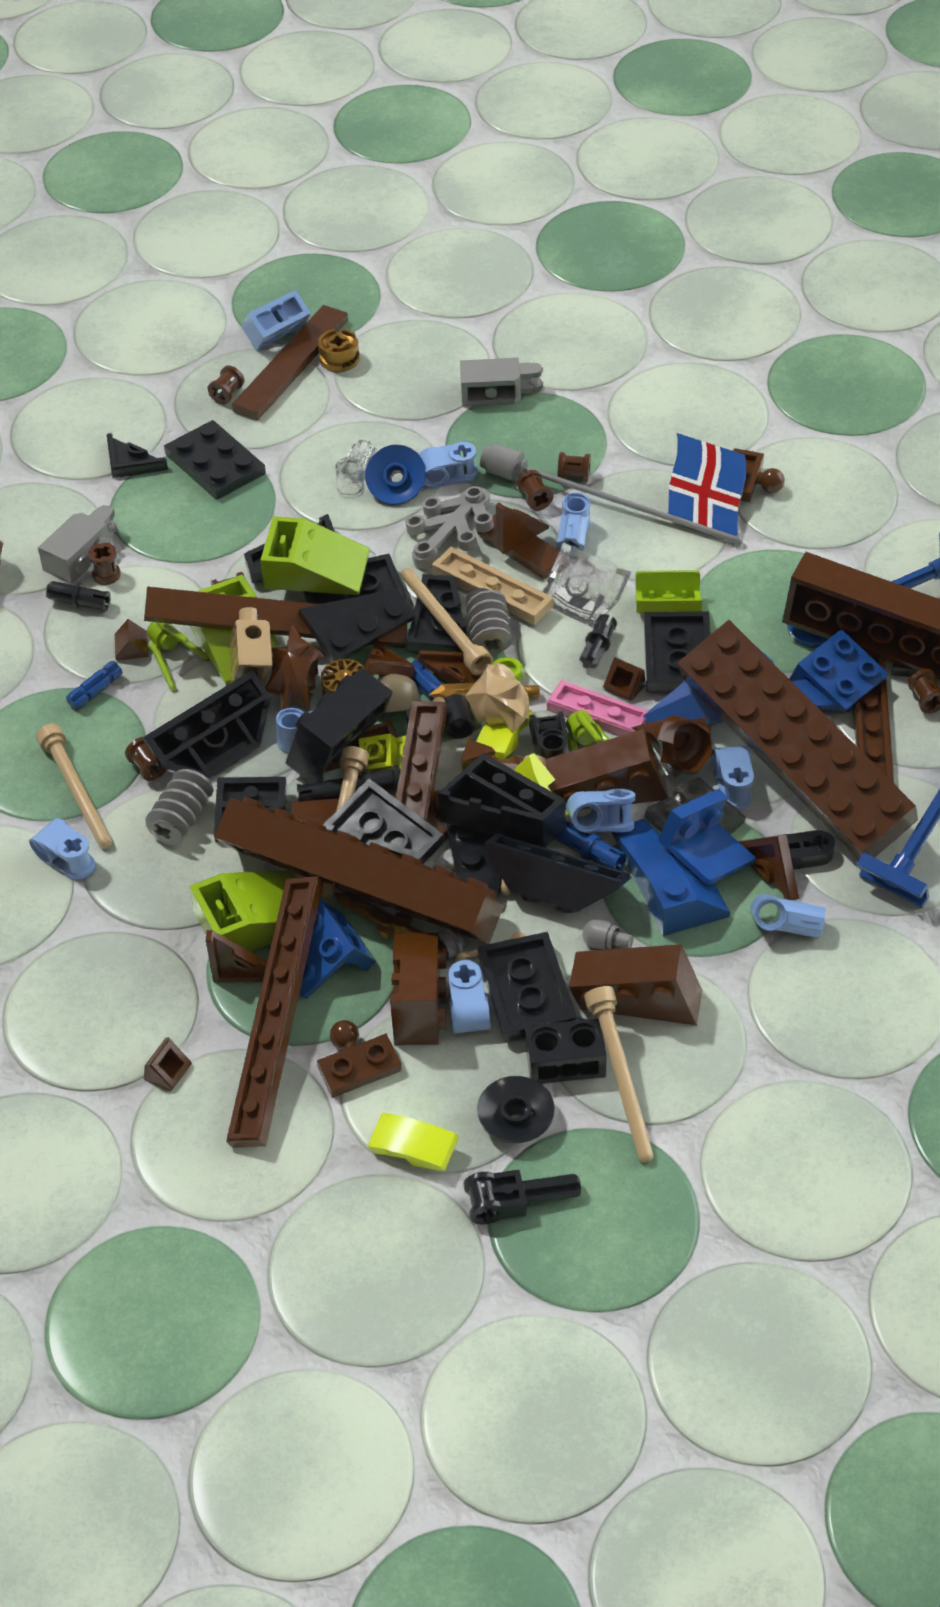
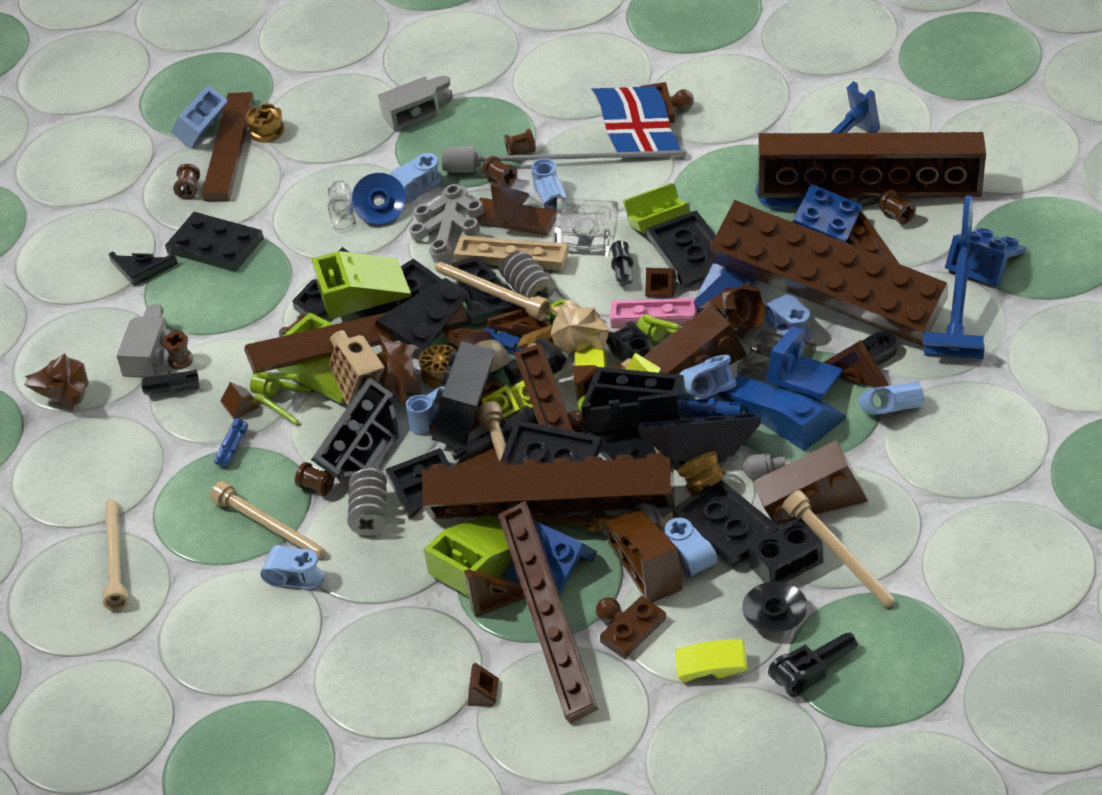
camera: 20 degrees left, 5 degrees down
none -> pearl gold wheel [677,451,726,494]

